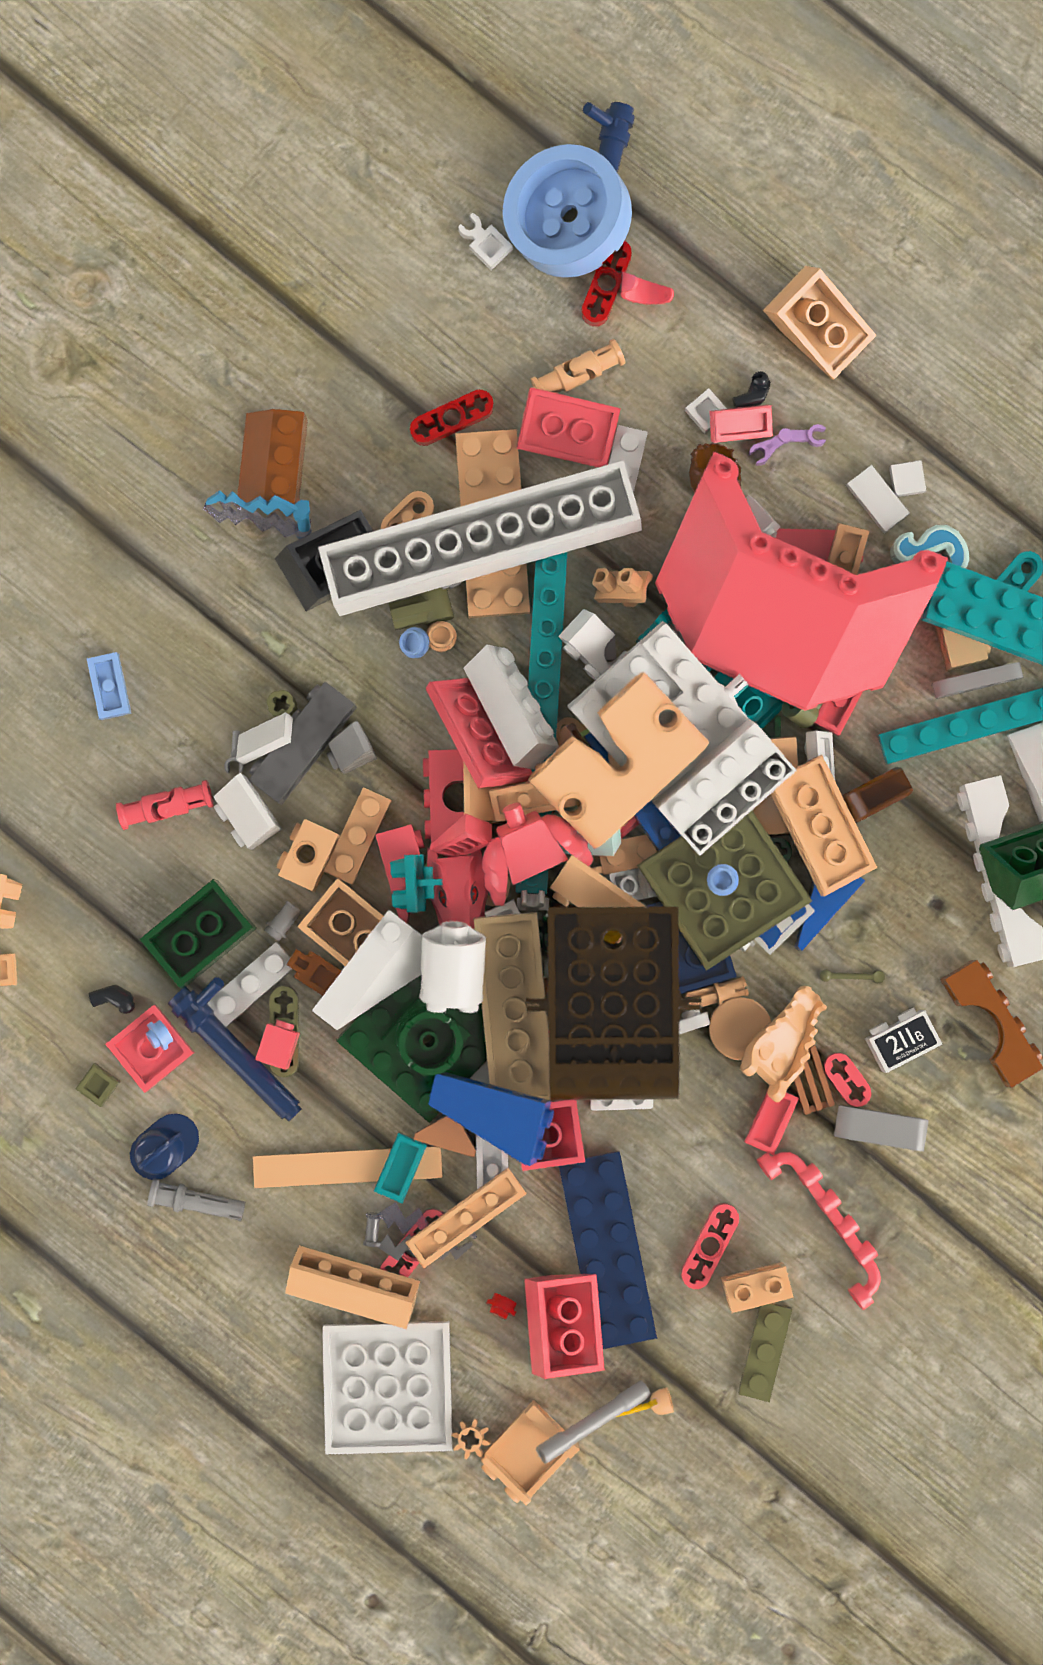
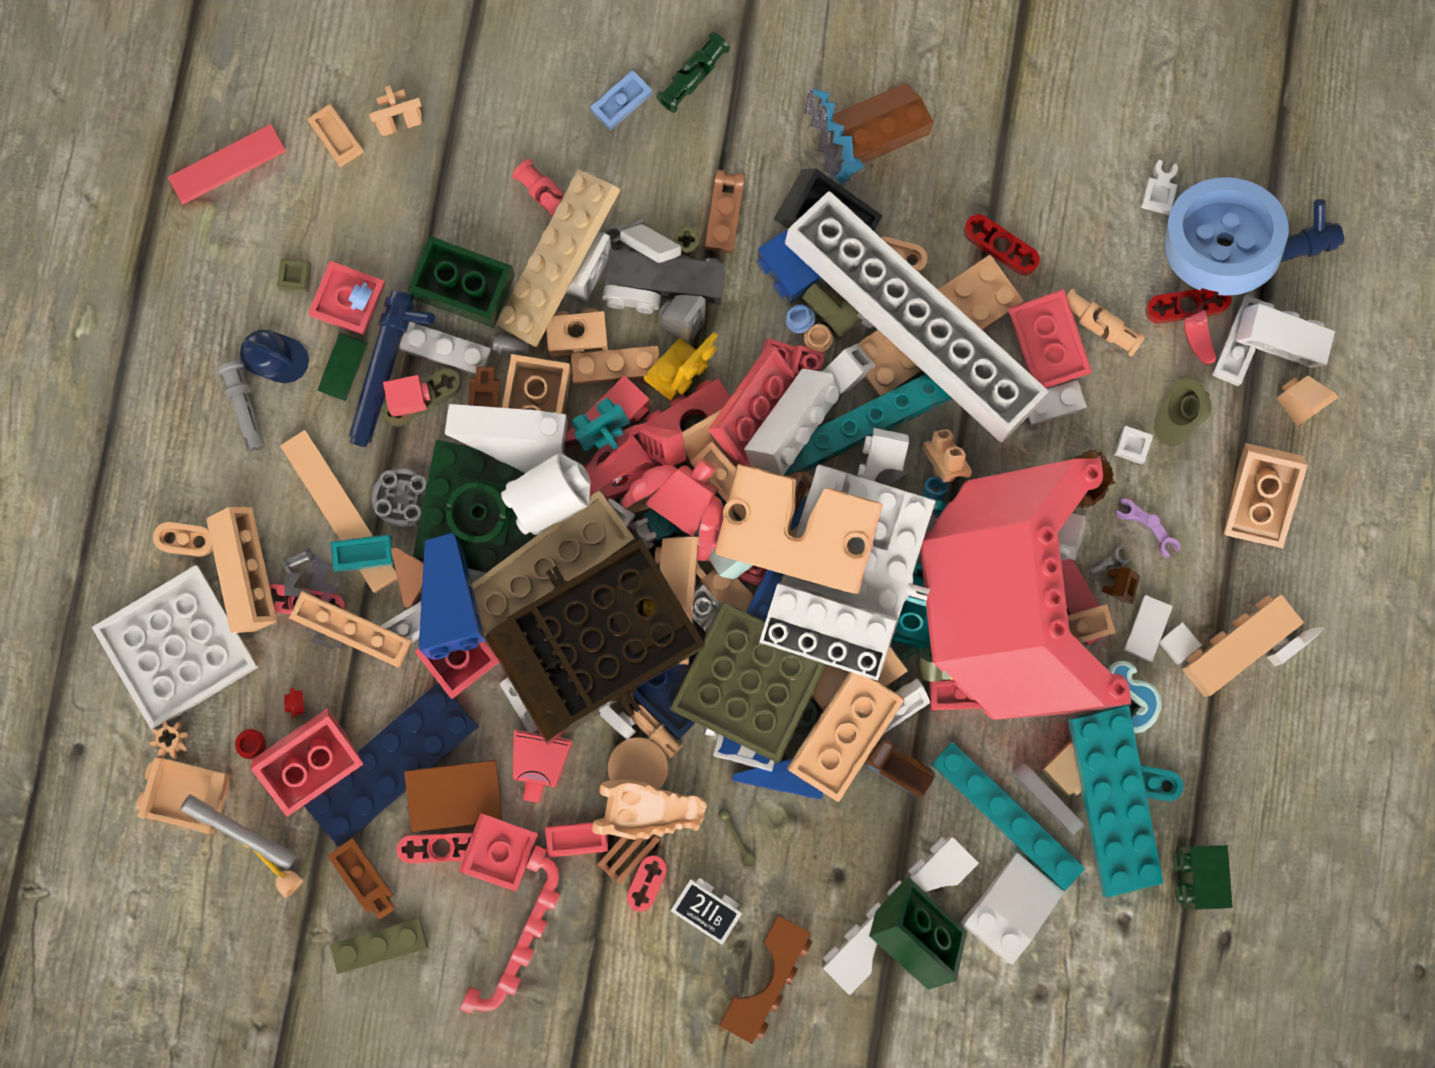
camera: 50 degrees right, 5 degrees down
black arm [89,985,135,1014] -> none
light blue plate [707,864,739,896] -> none
coral tile [709,405,773,443] -> none
light nougat brick [721,1262,794,1313] -> none
black arm [732,371,771,408] -> none
light grey beam [834,1105,929,1151] -> none
none -> light nougat plate [153,522,213,557]
none -> red plate [235,729,266,759]
none -> dark green slope [317,332,368,401]
none -> dark orange hinge [327,838,395,920]
none -> light grey tile [372,468,428,528]
none -> dark orange tile [404,760,502,832]
none -> coral plate [459,813,538,892]
none -> tan plate [496,169,620,347]
none -> coral torso [513,730,573,803]
none -> white plate [602,285,661,314]
none -> yellow bracket [643,332,719,401]
none -> dark green piece [656,32,730,113]
none -> nougat plate [705,169,745,254]
none -> blue brick [756,230,820,303]
none -> coral slope [761,338,825,377]
none -> white brick [822,344,876,394]
none -> dark azure hinge [923,477,948,501]
none -> light grey hand [1089,546,1132,575]
none -> reddish brown tile [1102,566,1140,604]
none -> olive piece [1154,378,1212,446]
none -> light nougat brick [1182,594,1304,697]
none -> white plate [1211,294,1263,386]
none -> white brick [1236,302,1335,368]
none -> white plate [1267,626,1325,666]
none -> light nougat slope [1276,376,1339,426]

